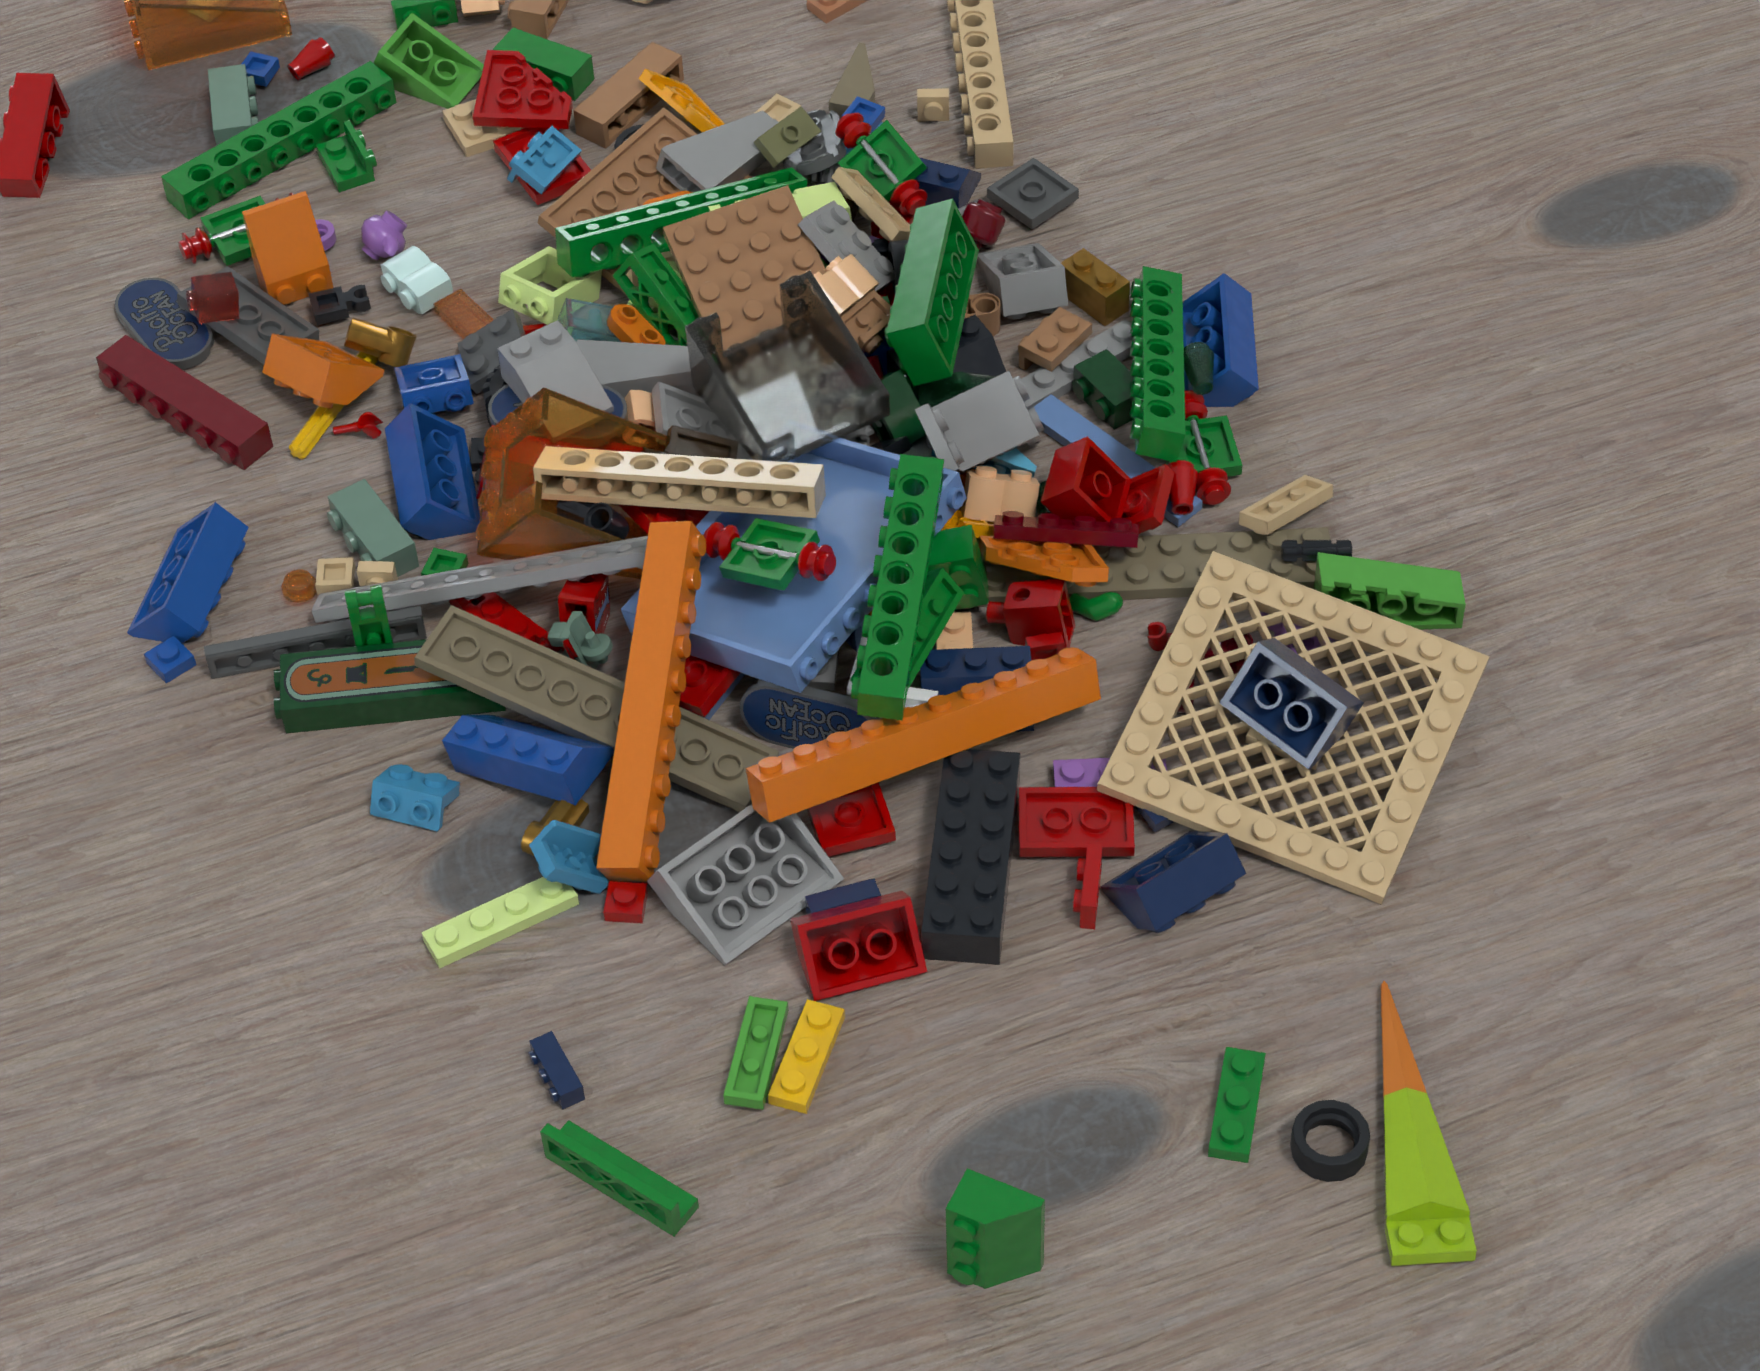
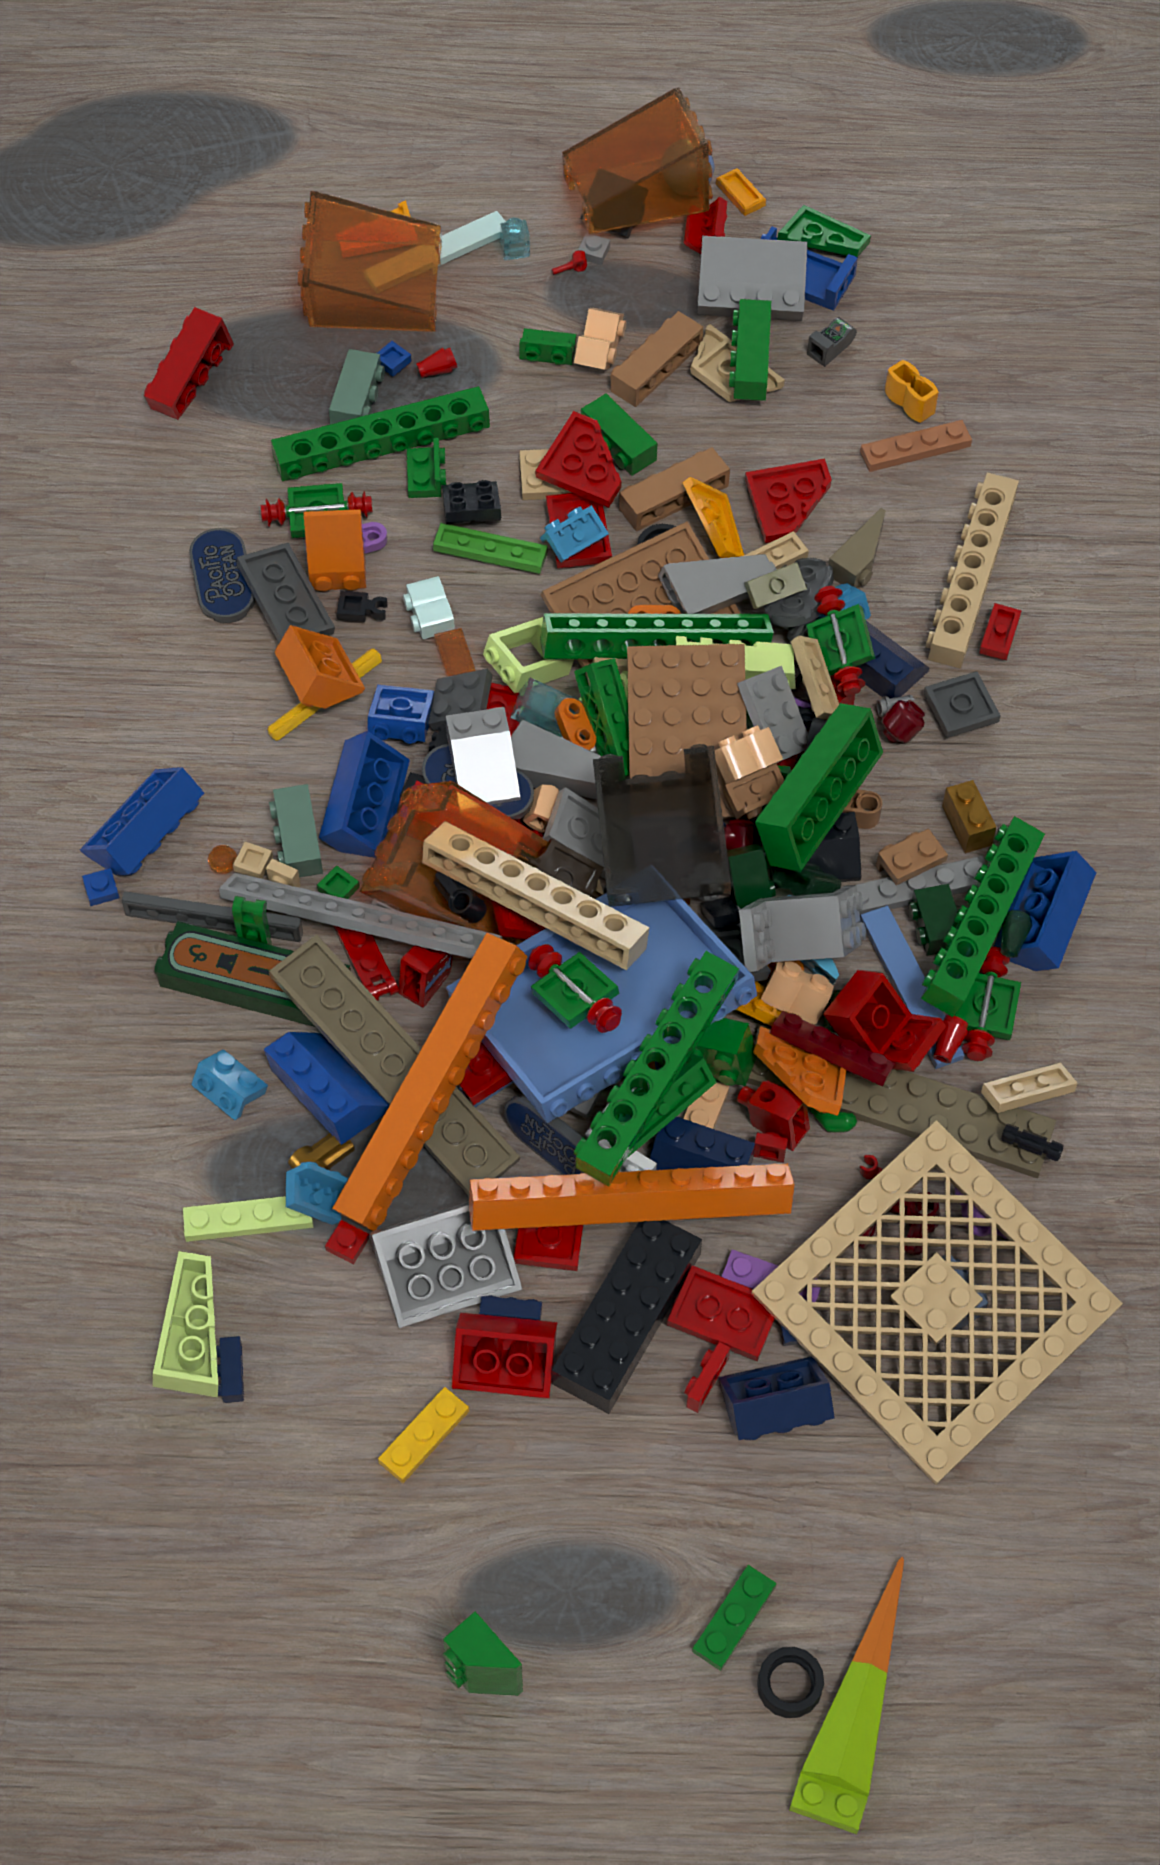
camera: 20 degrees right, 10 degrees up
dark red brick [96,335,273,470] -> none
clear red brick [186,272,239,324] -> none
red hand [333,412,383,439] -> none
pearl gold piece [344,317,417,367] -> none
medium lavender piece [361,210,407,261] -> none
bright green slope [374,13,484,109] -> none
green fence [540,1120,699,1237] -> none
sand green hips [548,611,613,669] -> none
bright green plate [723,996,789,1110] -> none
blue plate [842,96,885,133] -> none
tan plate [917,88,949,122] -> none
light grey slope [977,243,1068,319] -> none
dark blue slope [1220,638,1364,769] -> none
bright green wedge [1314,552,1466,630] -> none
none -> yellowish green wedge [153,1251,218,1398]
none -> bright green plate [433,523,548,574]
none -> black plate [442,480,502,525]
none -> red plate [745,458,832,543]
none -> red plate [979,603,1022,661]

